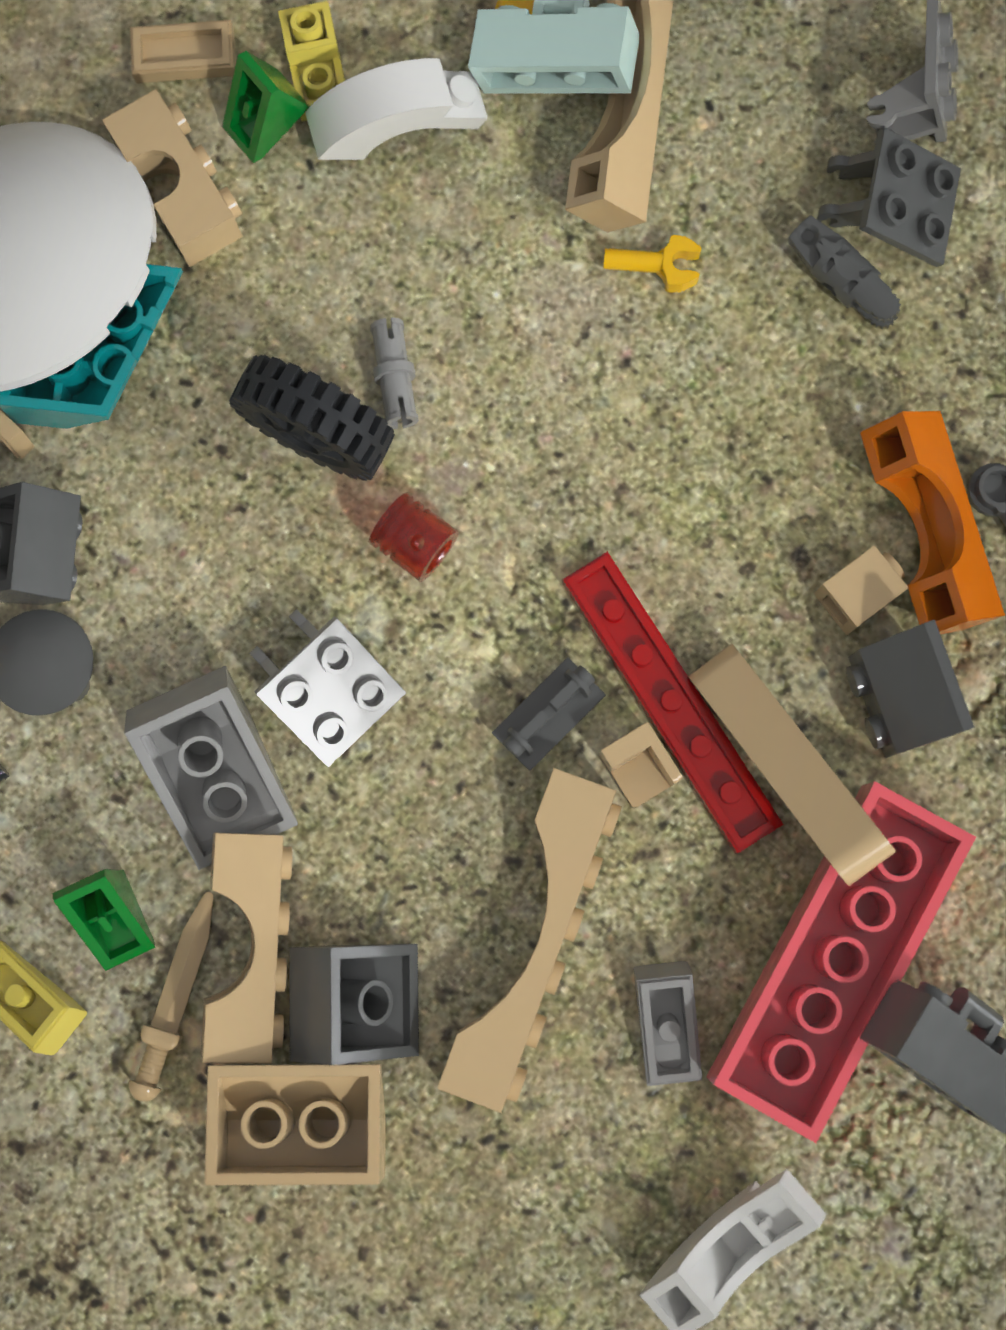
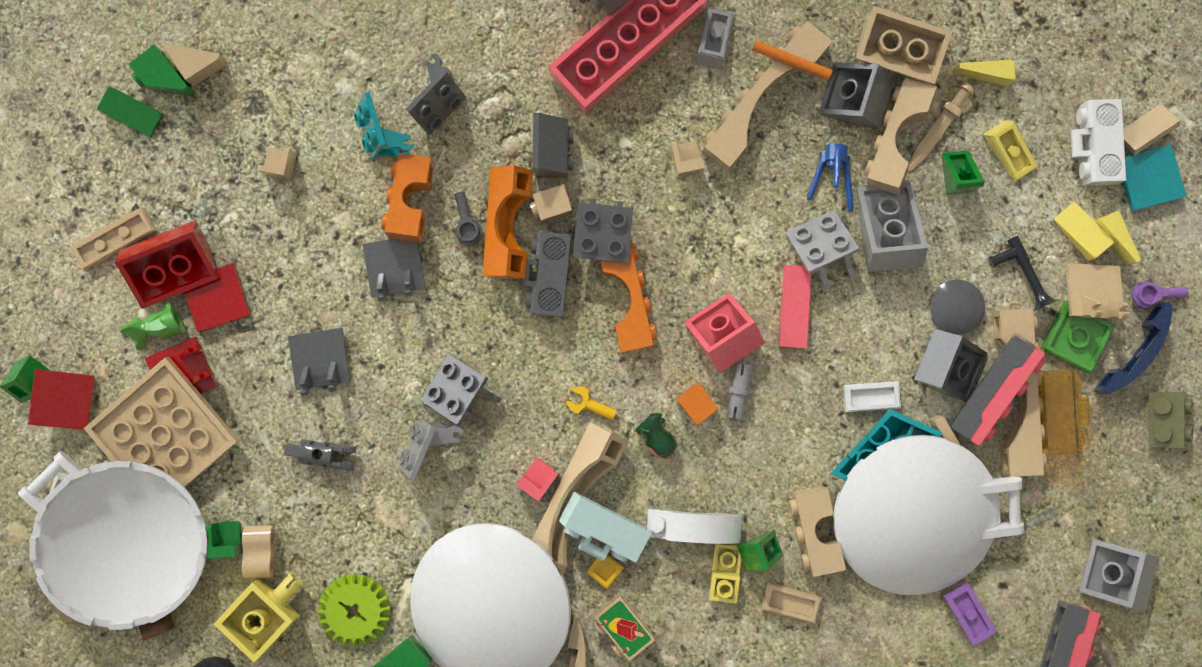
camera: 165 degrees left, 5 degrees up
black wheel [229,355,395,481] -> none
clear red piece [368,492,459,582] -> none
dark grey hinge [492,657,606,771] -> none
red tile [562,551,784,854] -> none
tan beam [688,643,896,886] -> none
dark grey hinge [788,215,901,329] -> none
none -> coral panel [516,458,559,502]
none -> dark grey piece [519,232,572,318]
none -> dark grey plate [573,198,633,263]
none -> orange arch [600,243,657,353]
none -> dark green animal [634,413,677,459]
none -> orange panel [675,382,719,424]
none -> coral slope [684,293,765,373]
none -> orange bar [752,40,833,80]
none -> coral tile [779,265,811,349]
none -> blue plant [807,143,853,211]
none -> white tile [843,381,901,412]
none -> light yellow slope [952,60,1015,86]

